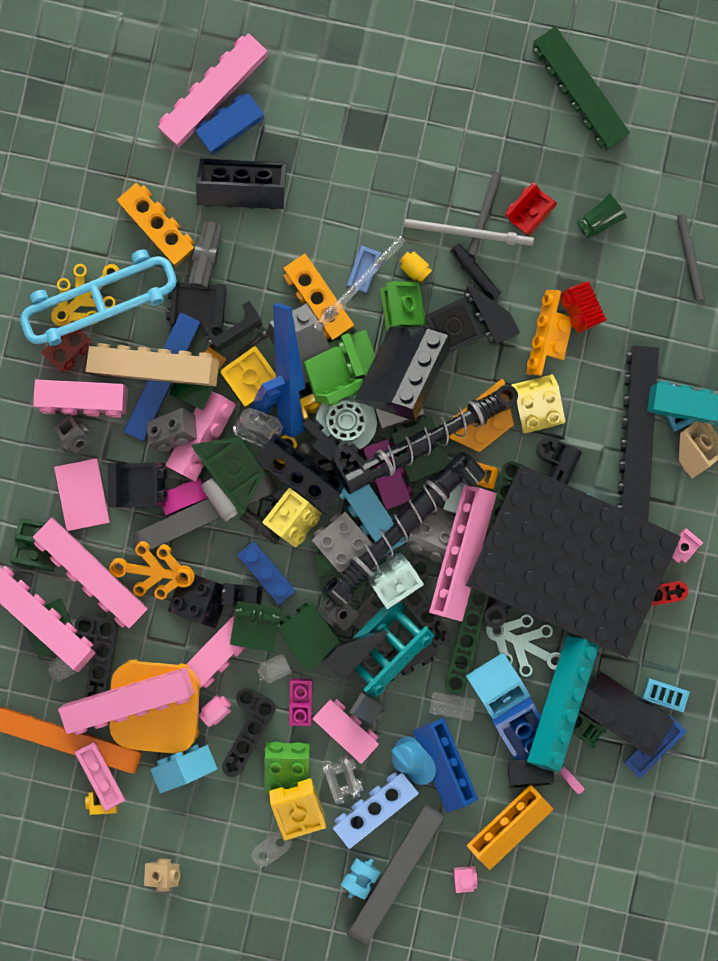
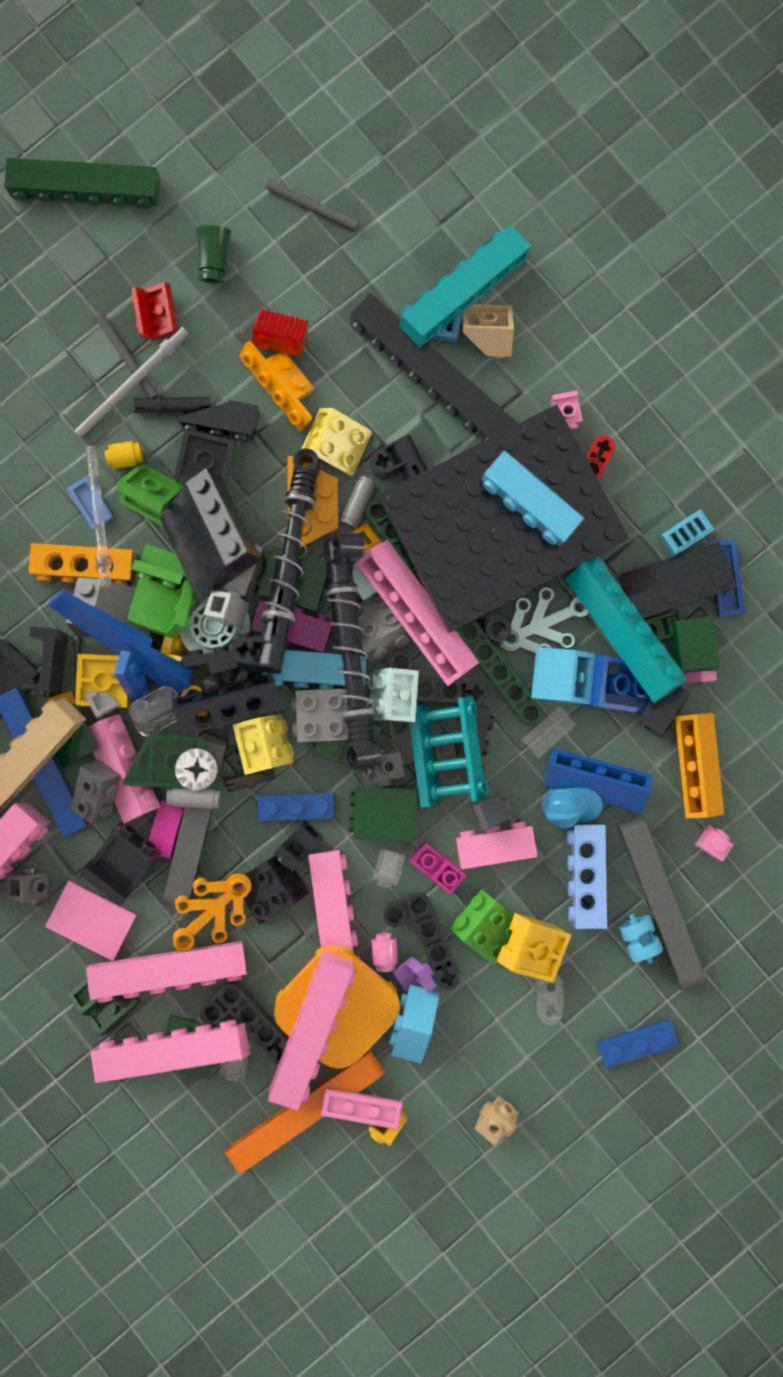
camera: 55 degrees left, 0 degrees up
dark green hinge [230,601,281,652] -> none
black slope [322,628,389,681] -> none
clear brick [322,755,364,805] -> none
none -> light grey tile [85,692,121,718]
none -> white gear [175,749,217,790]
none -> light grey brick [204,590,250,628]
none -> light grey piece [340,476,377,529]
none -> medium lavender bracket [393,957,437,993]
none -> medium azure brick [481,451,584,546]
none -> blue plate [597,1019,679,1068]
none -> dark green slope [672,616,719,672]

